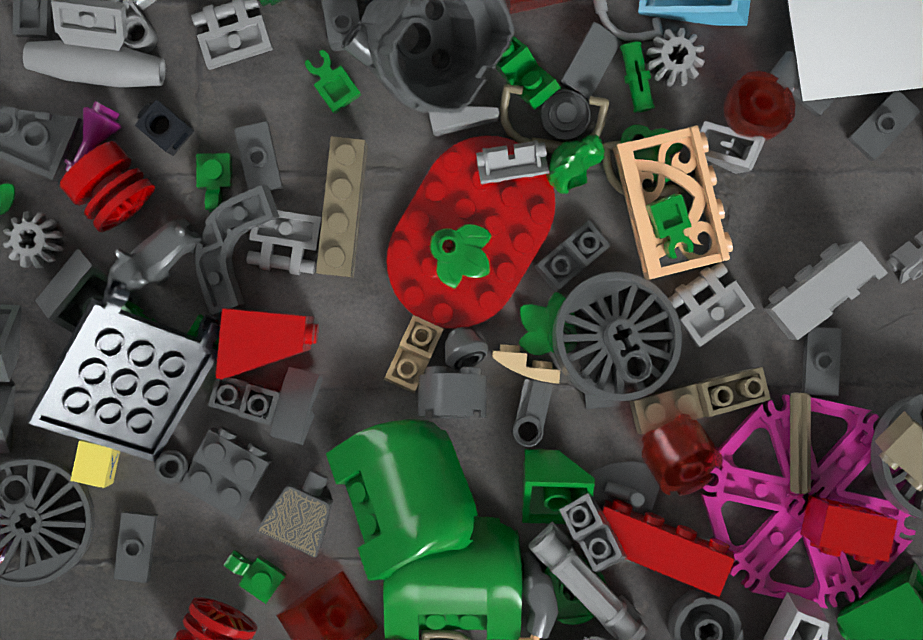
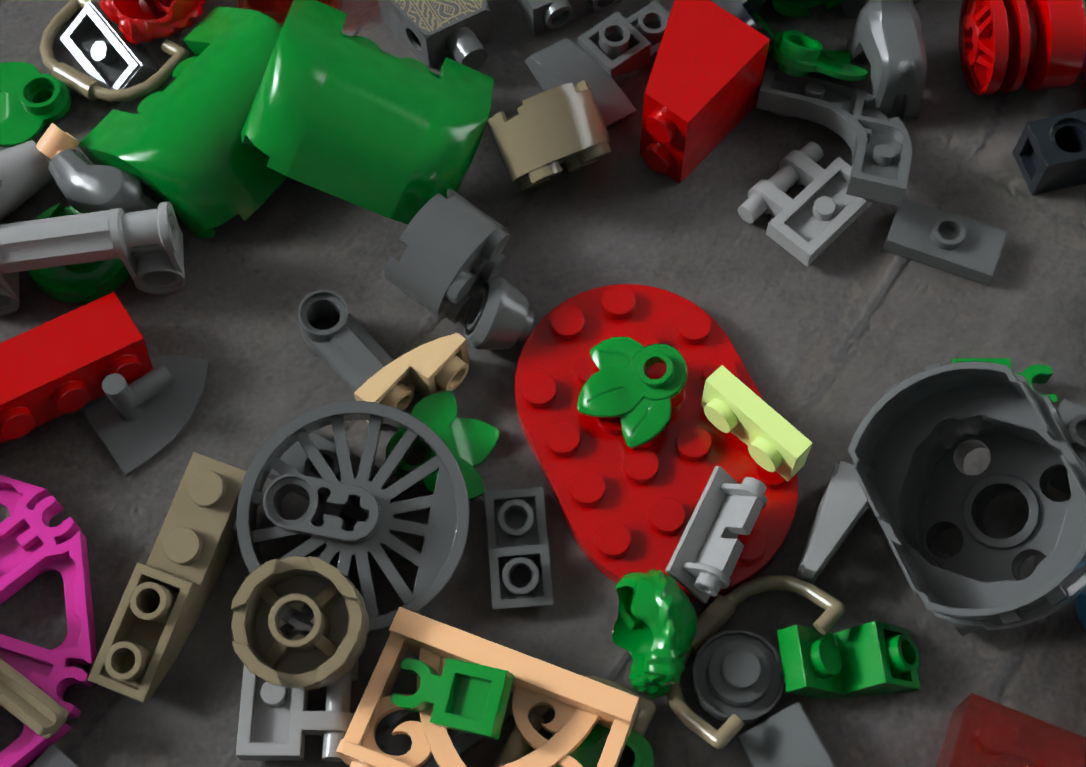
camera: 125 degrees right, 25 degrees down
green plate [196,153,233,212] -> none
dark tan brick [316,136,368,278] -> none
tan slope [384,315,444,394] -> none
green slope [522,449,595,524] -> none
dark grey slope [559,493,627,573] -> none
clear red brick [642,414,723,496] -> none
none -> dark tan brick [231,556,370,691]
none -> dark tan brick [488,80,612,192]
none -> yellowish green plate [701,365,813,481]
none -> green plate [771,30,868,81]

